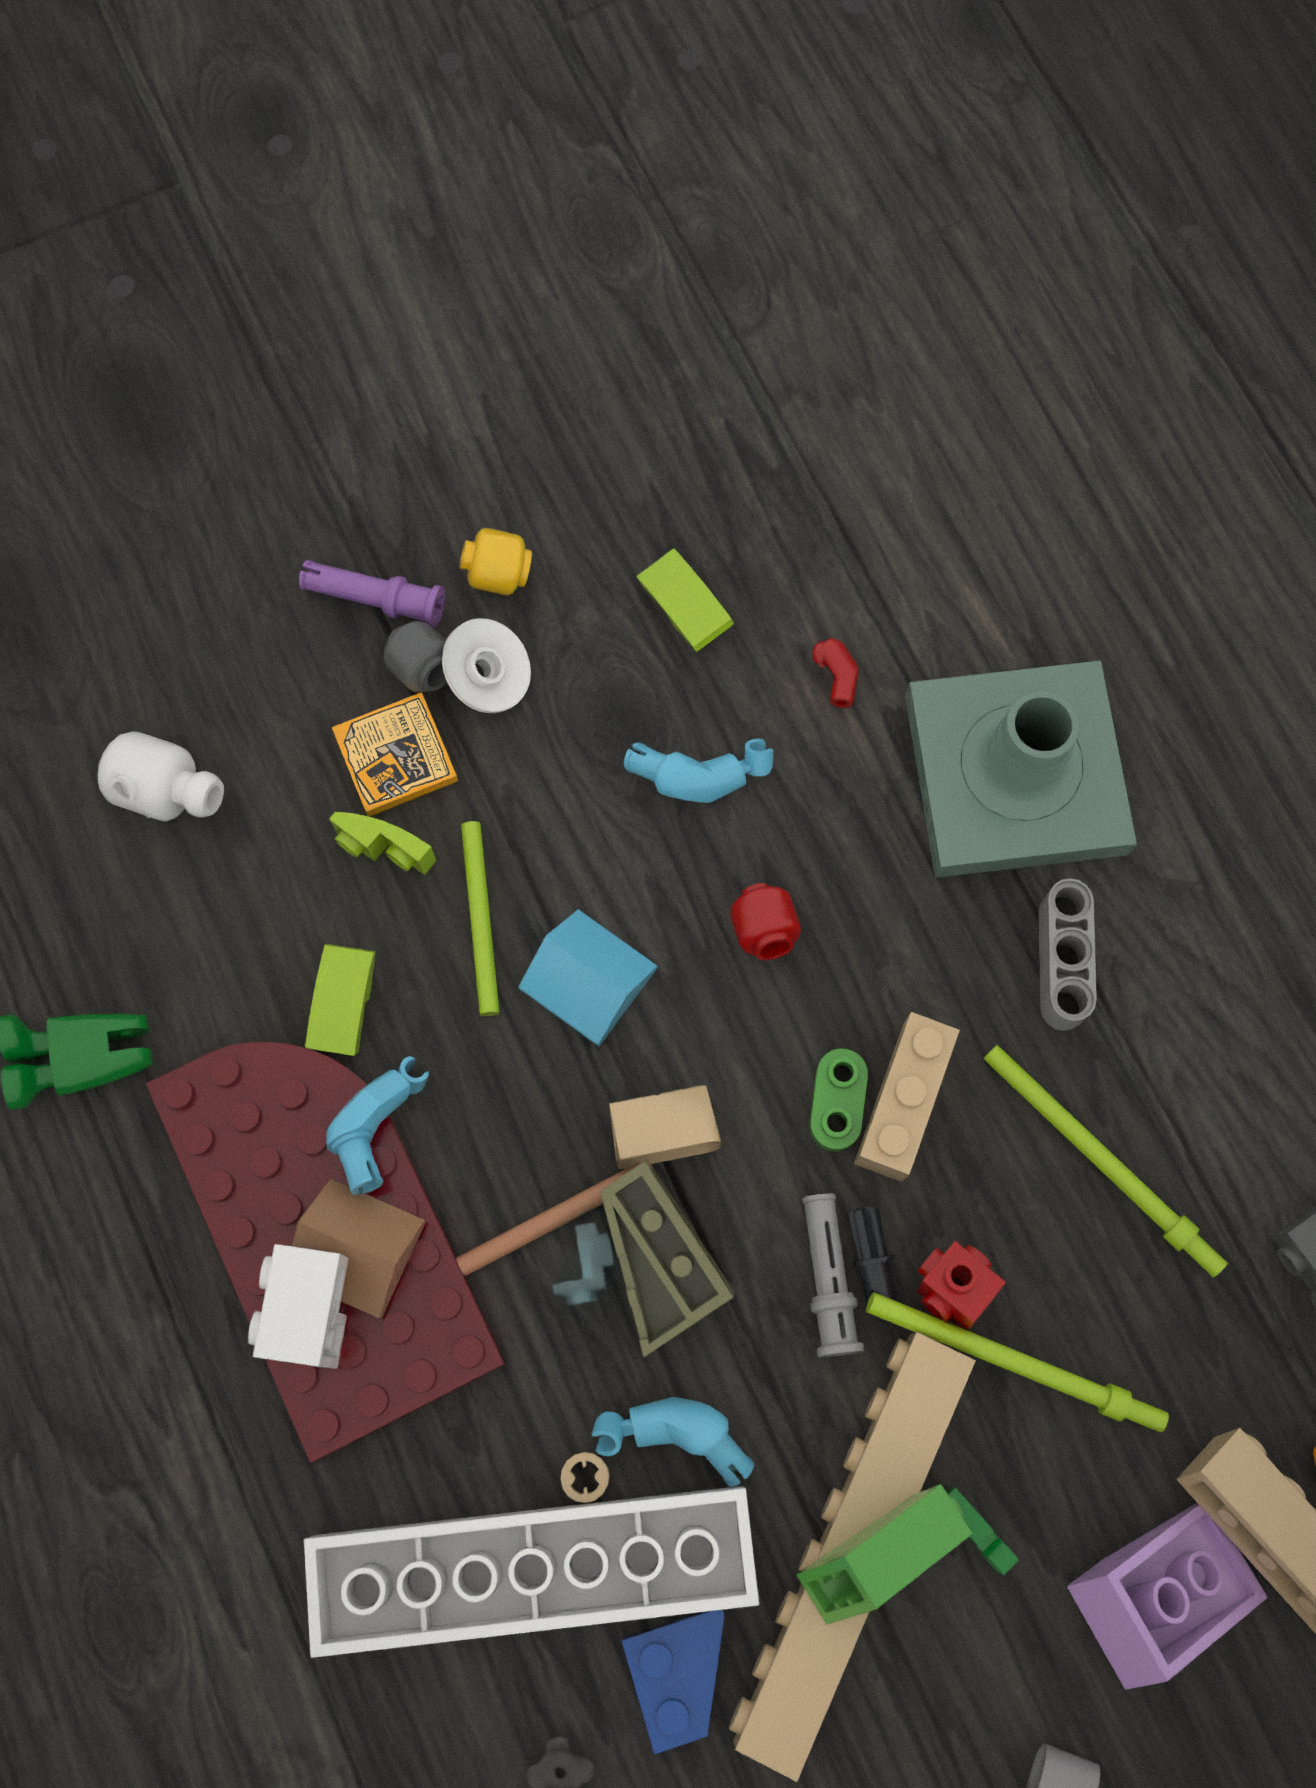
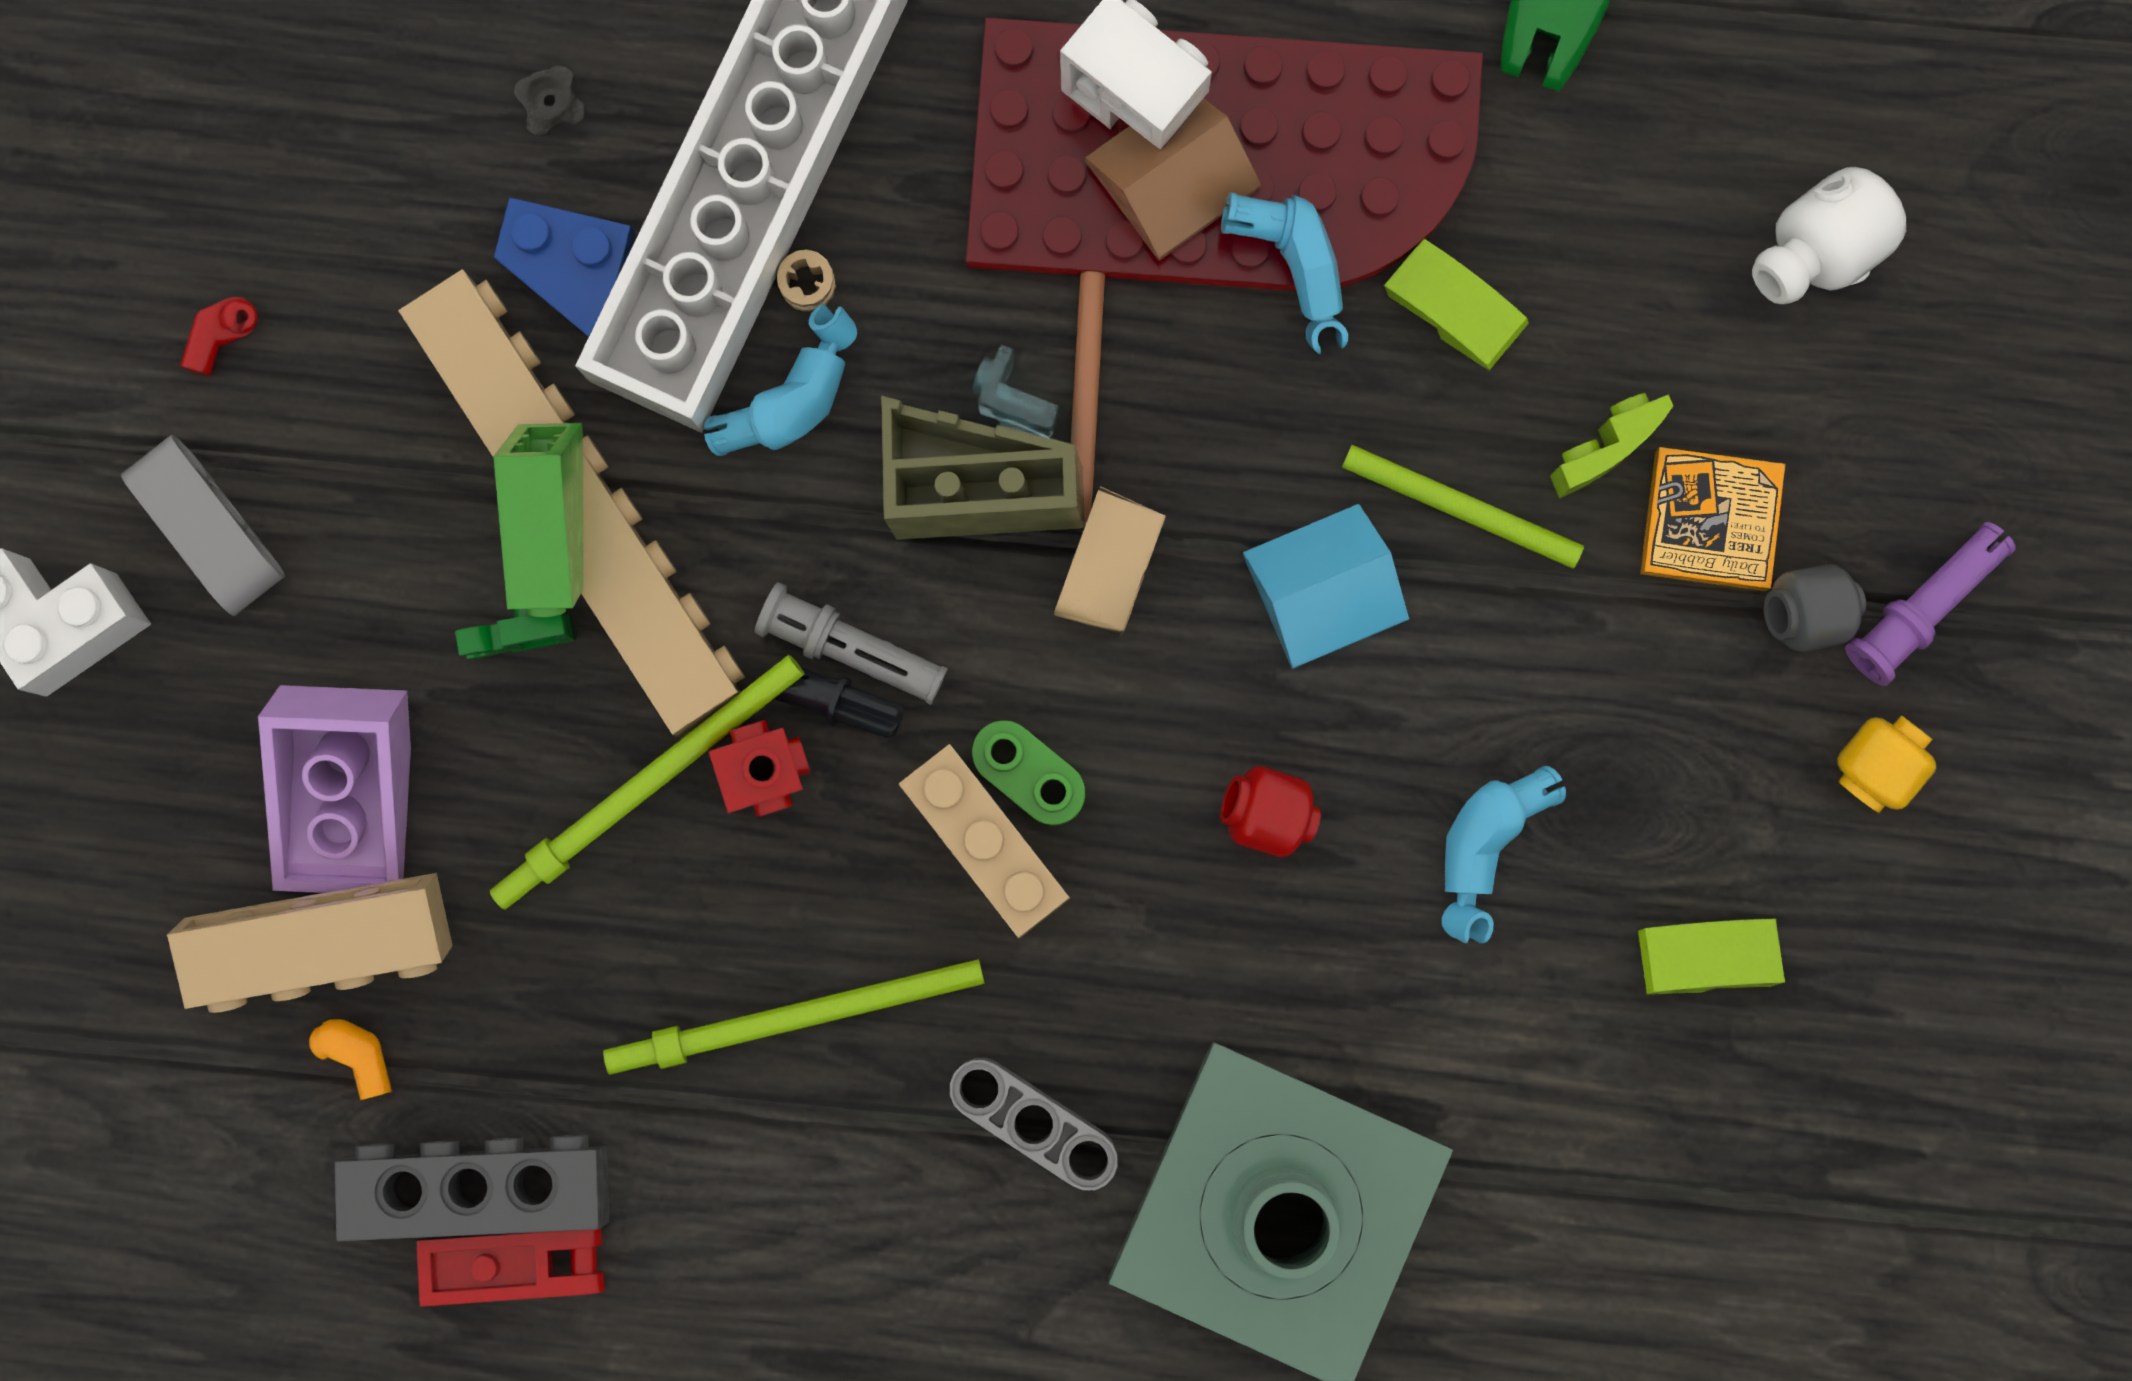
camera: 125 degrees right, 10 degrees up
white dish [442,619,531,713] -> none
red arm [812,638,859,708] -> none

